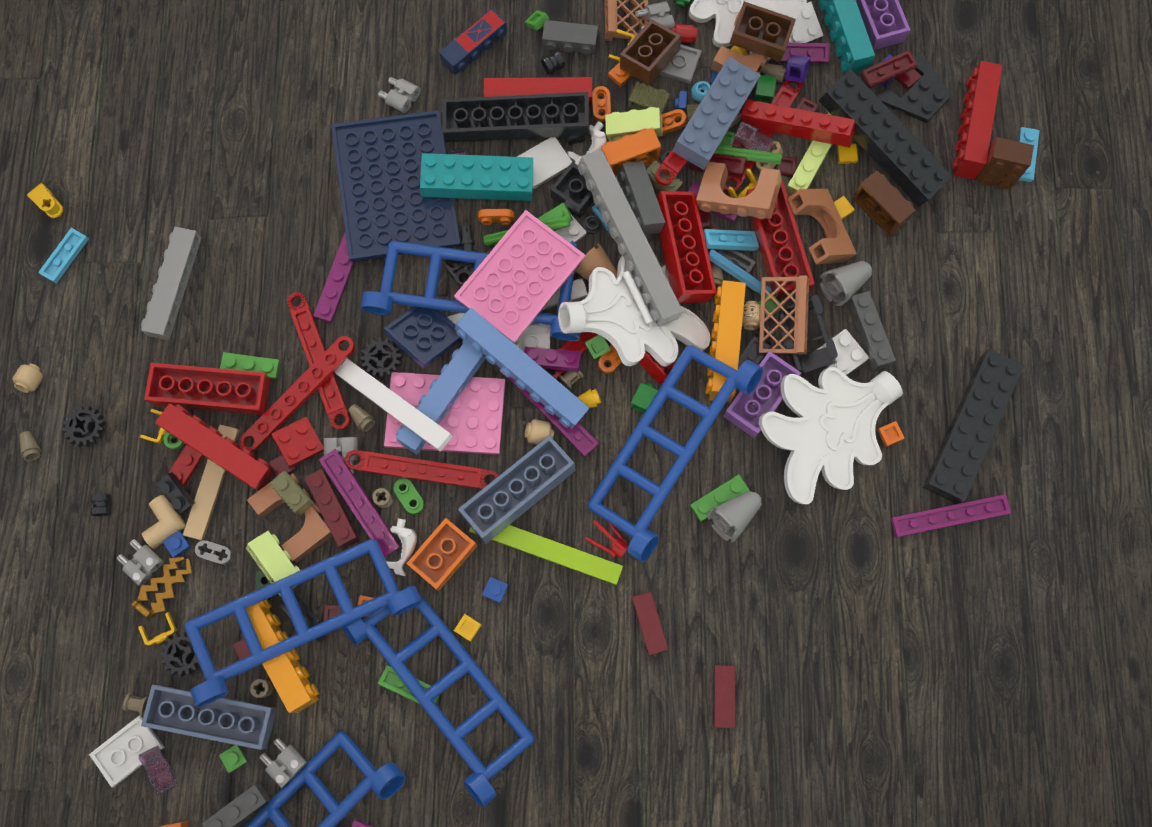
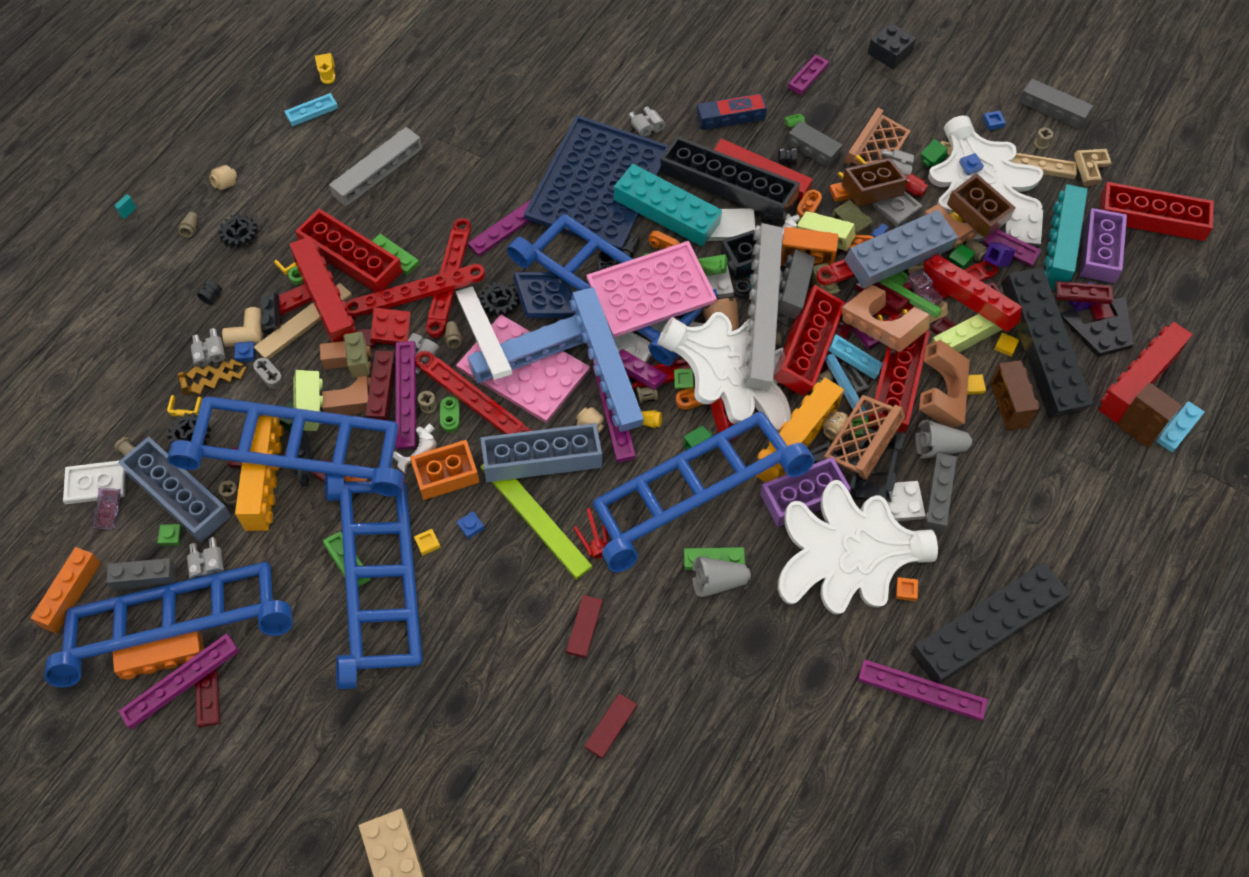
camera: 30 degrees right, 15 degrees down
white bar [623,271,653,325] -> none

